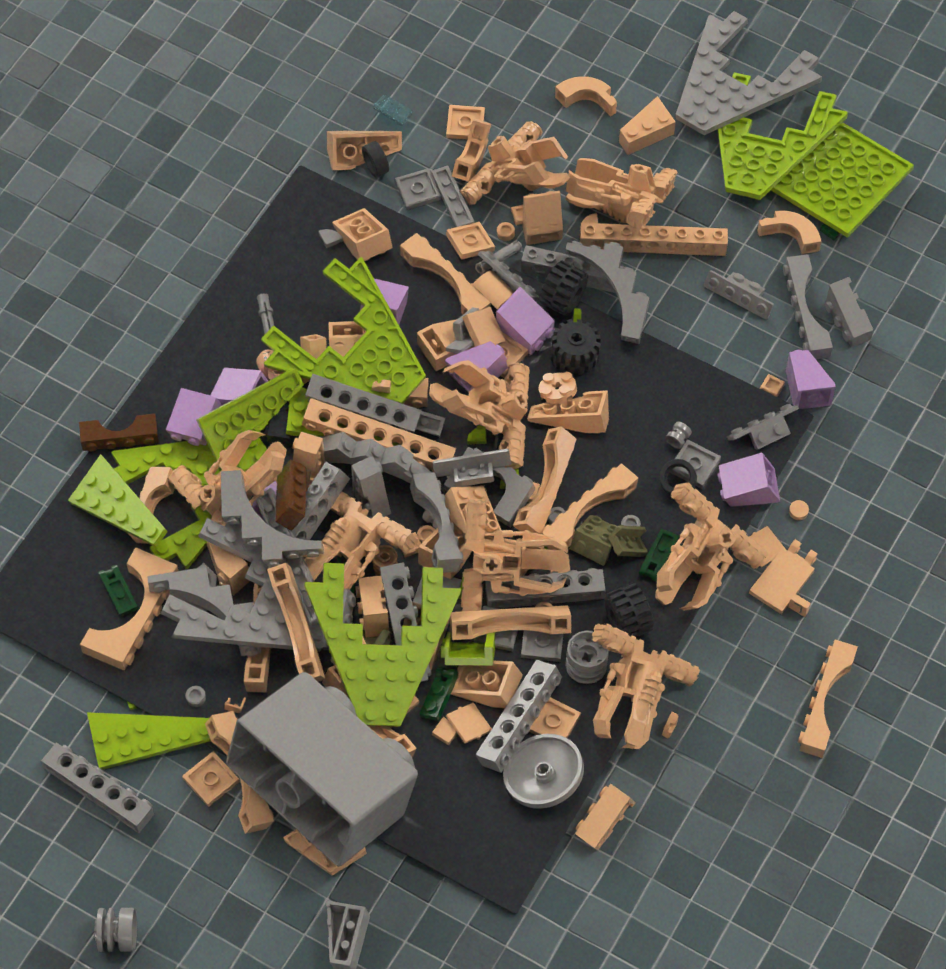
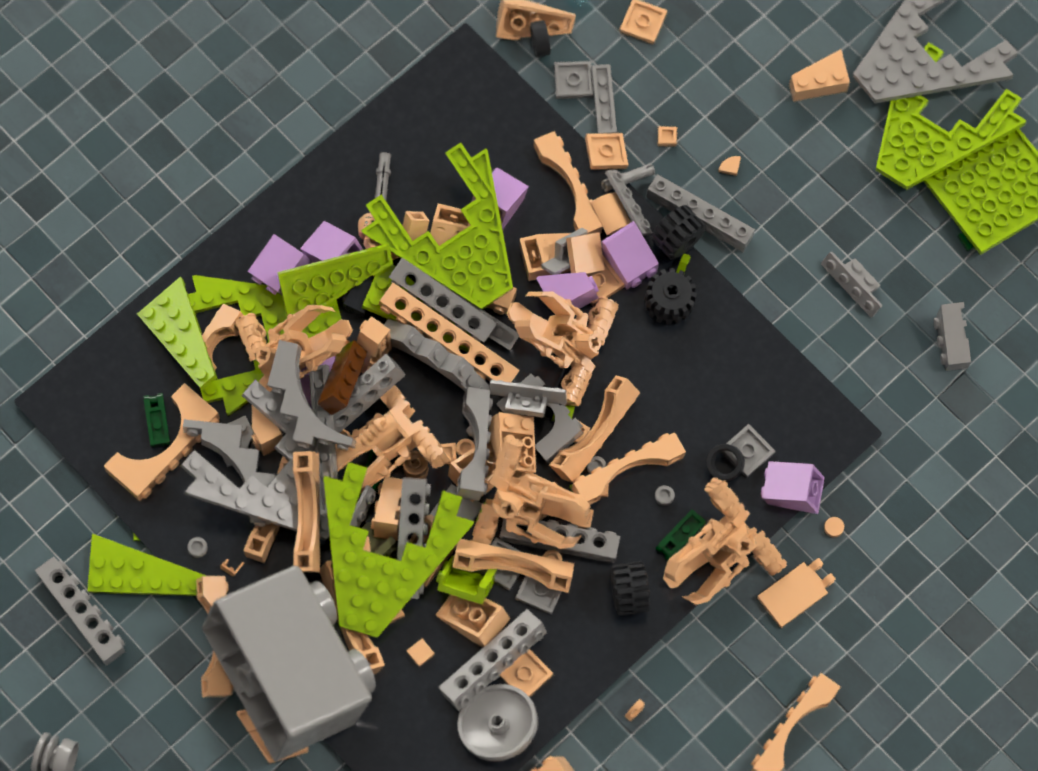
camera: 15 degrees right, 10 degrees up
reddish brown arch [79,414,159,452] -> none
light nougat tile [182,751,240,807] -> none
light grey tile [319,229,343,248] -> none
light nougat slope [332,208,393,261] -> none
light grey wedge [351,456,391,519] -> none
light nougat tile [371,380,391,394] -> none
dark green plate [419,666,459,721] -> none
light nougat piece [446,703,492,743] -> none
light nougat arch [452,119,491,182] -> none
light nougat piece [460,121,570,205] -> none
lime tile [467,425,486,444] -> none
light nougat tile [497,222,515,241] -> none
light nougat slope [522,191,563,245] -> none
light nougat wedge [527,391,609,433] -> none
light nougat plate [539,372,577,404] -> none
light nougat arch [555,77,617,117] -> none
light nougat piece [565,158,678,230] -> none
light grey wheel [565,631,609,684] -> none
light grey arch [566,241,650,344] -> none
olive bracket [569,515,617,566] -> none
light nougat brick [580,223,728,256] -> none
light nougat piece [592,624,700,749] -> none
olive bracket [608,525,648,557] -> none
light grey wheel [665,422,692,448] -> none
light grey bracket [727,404,799,449] -> none
light nougat piece [750,526,786,568] -> none
light nougat arch [757,211,821,254] -> none
light nougat tile [760,374,785,397] -> none
light grey arch [783,254,833,359] -> none
lavender slope [786,350,836,409] -> none
light nougat tile [788,594,810,617] -> none

